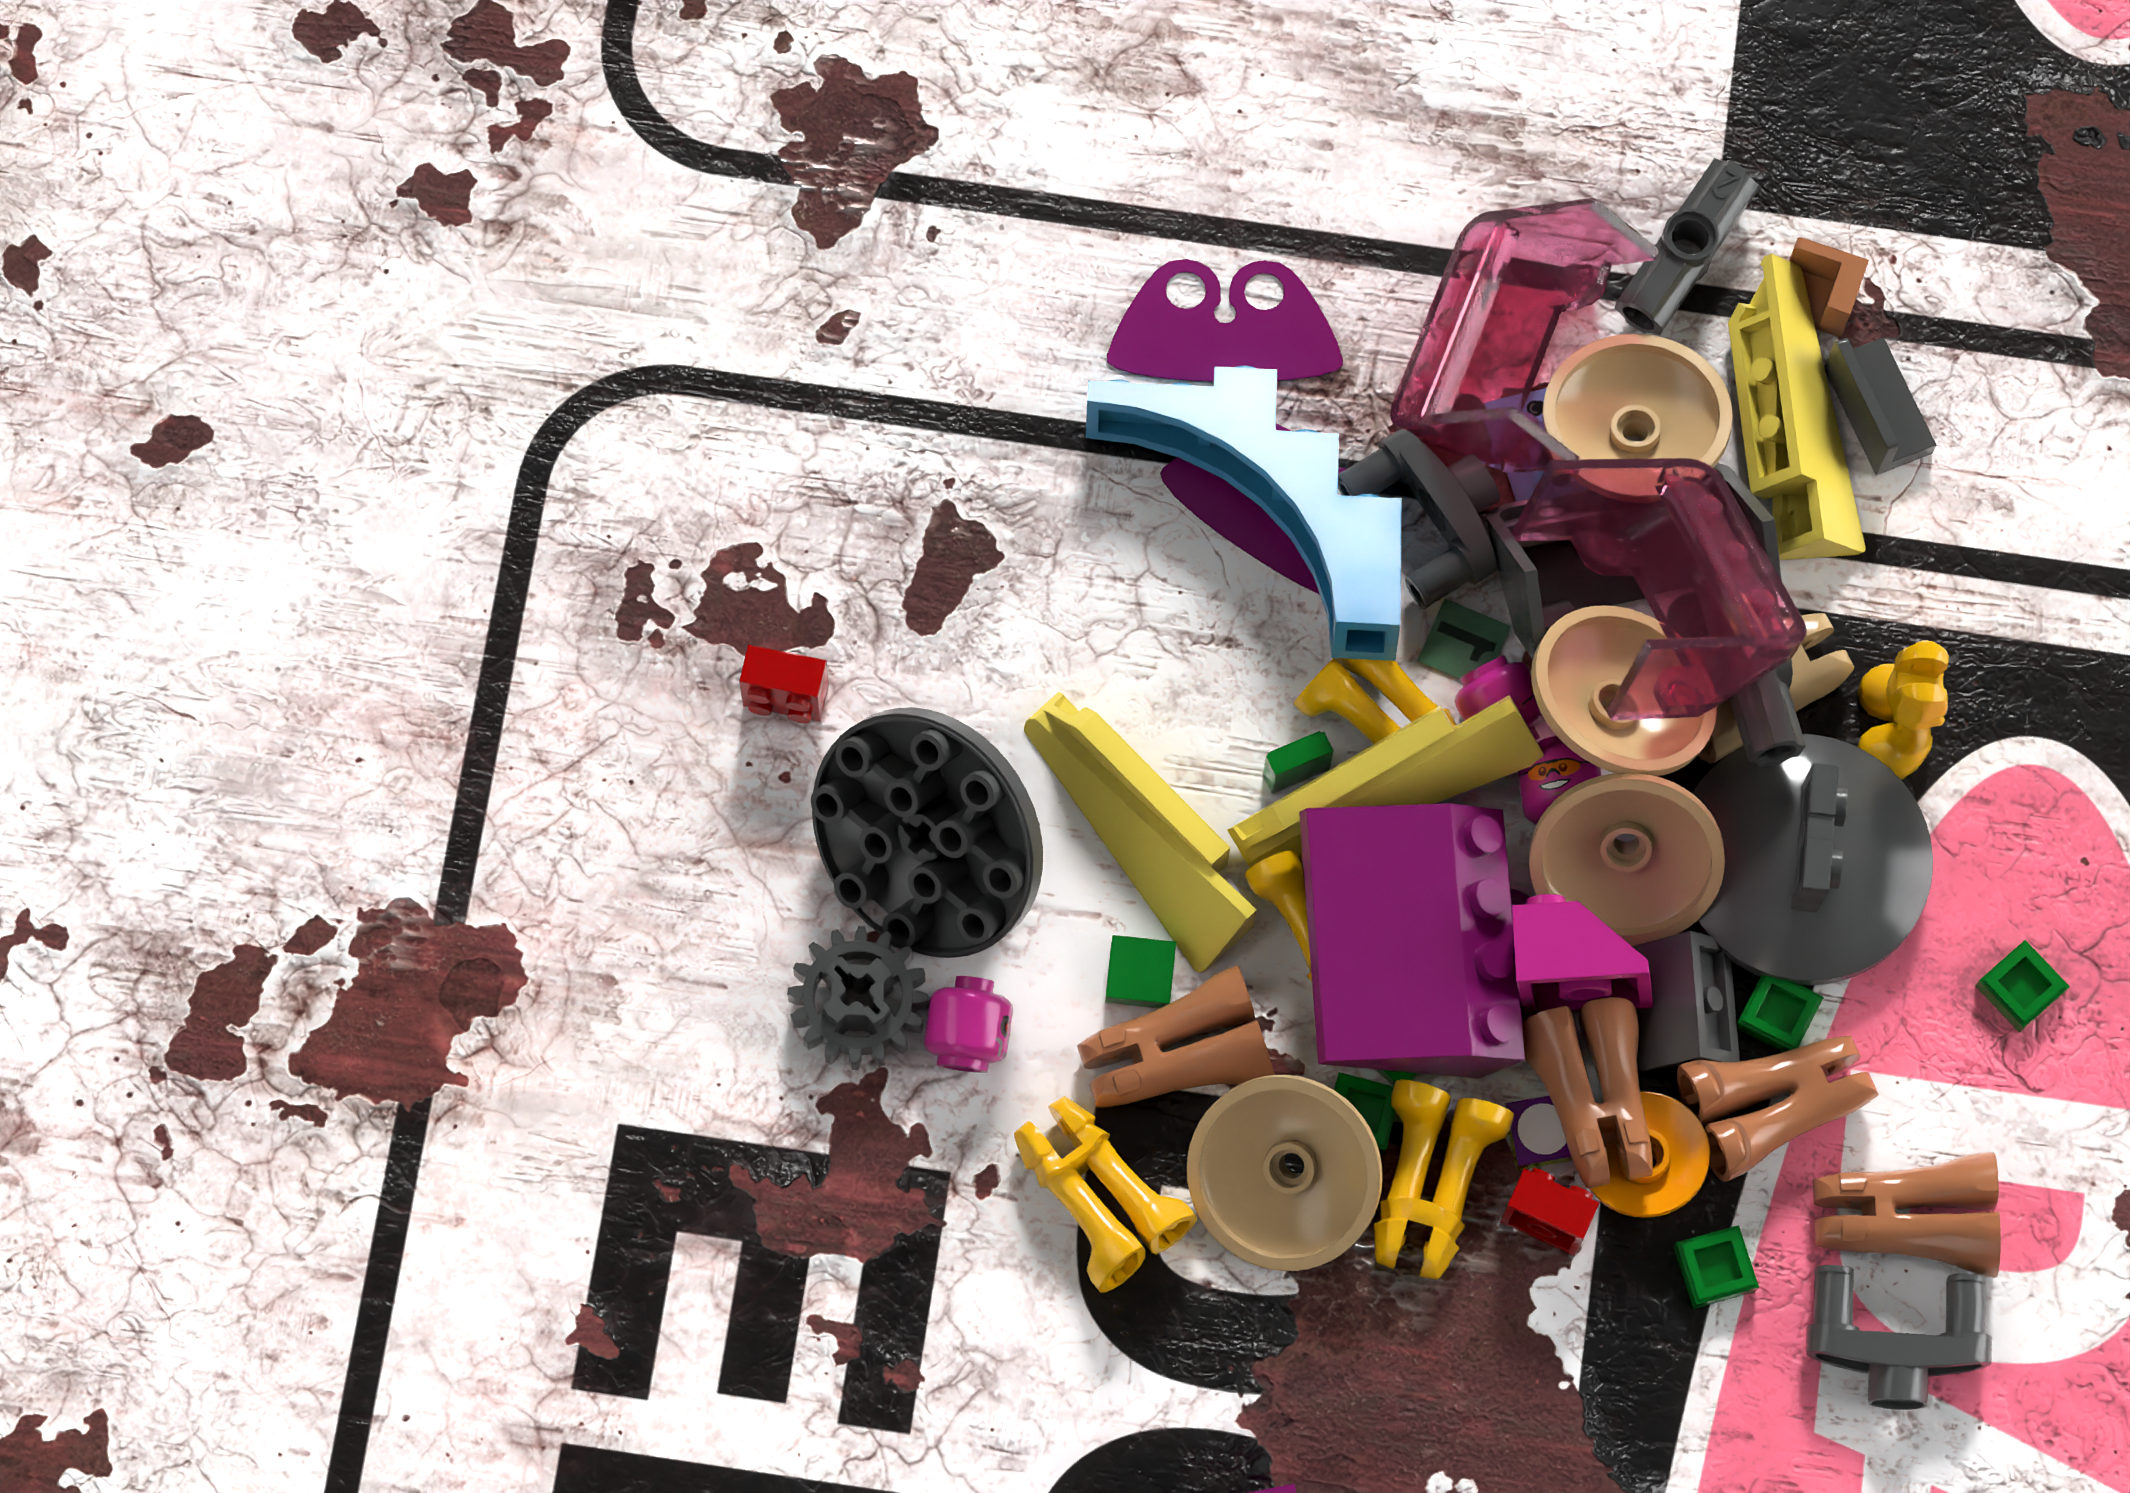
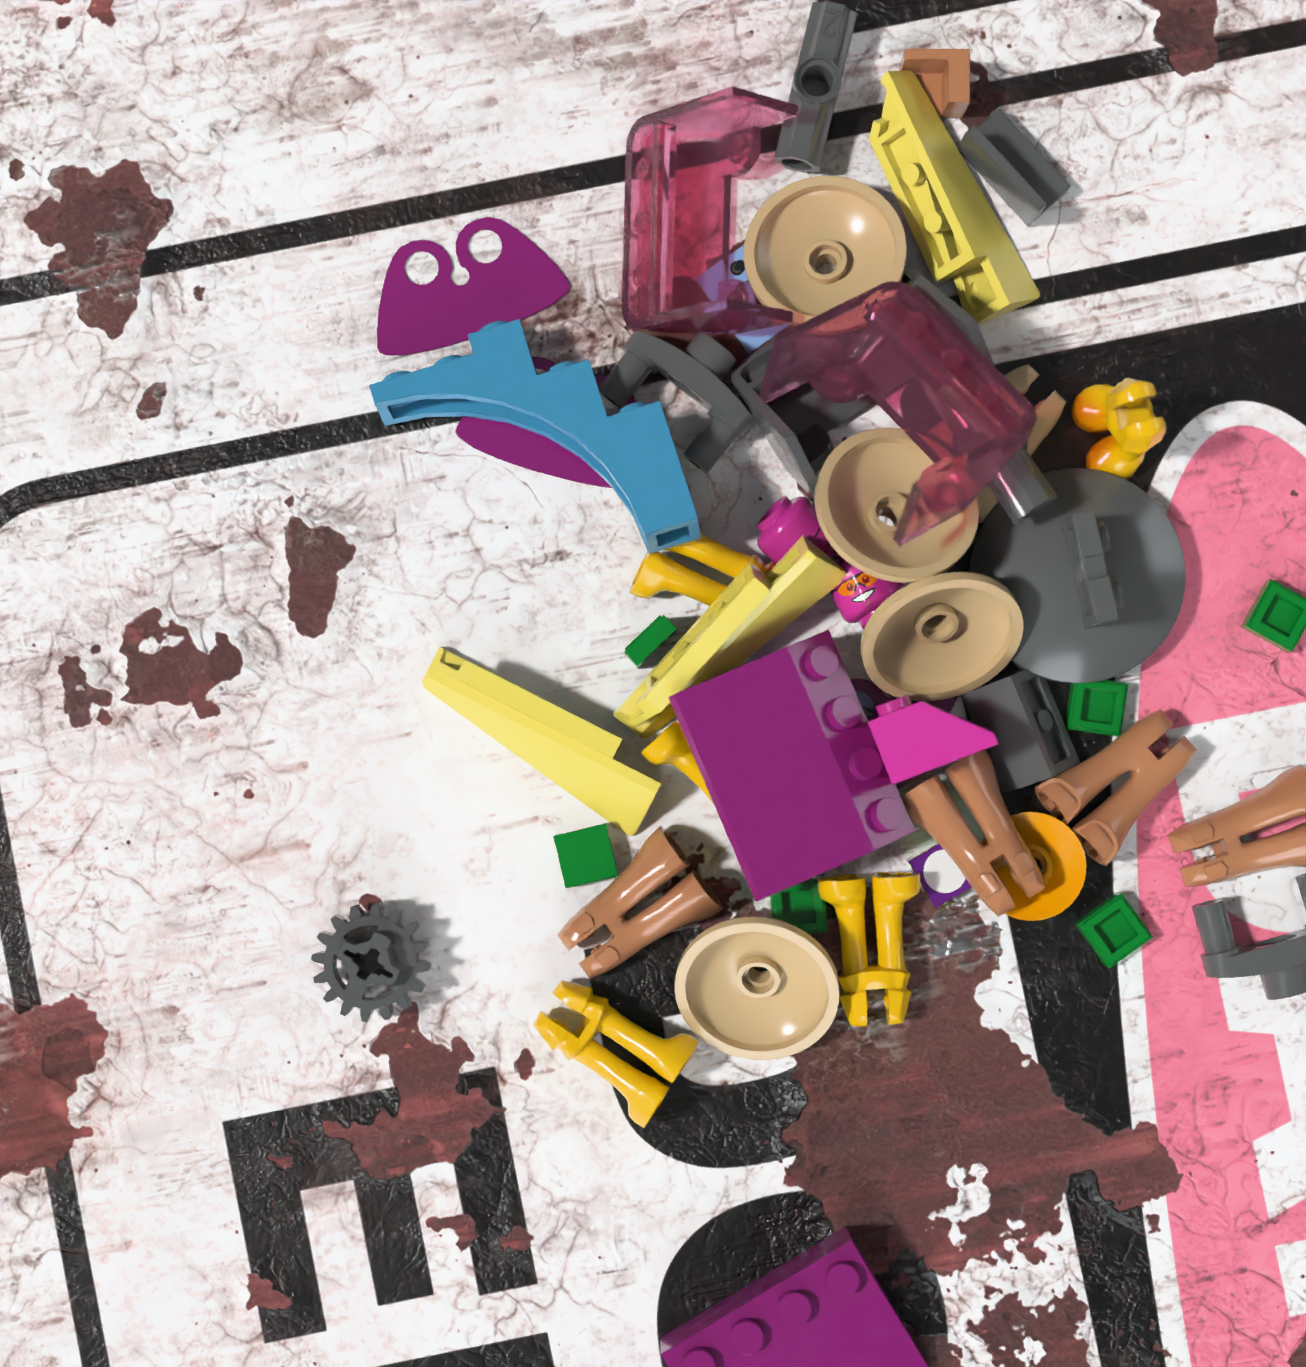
camera: 15 degrees left, 15 degrees up
red piece [739,644,829,724] -> none
dark grey bracket [811,707,1043,958] -> none
dark pink head [924,976,1013,1073] -> none
clear green sticker [1417,599,1511,679] -> none
red piece [1500,1168,1600,1256] -> none

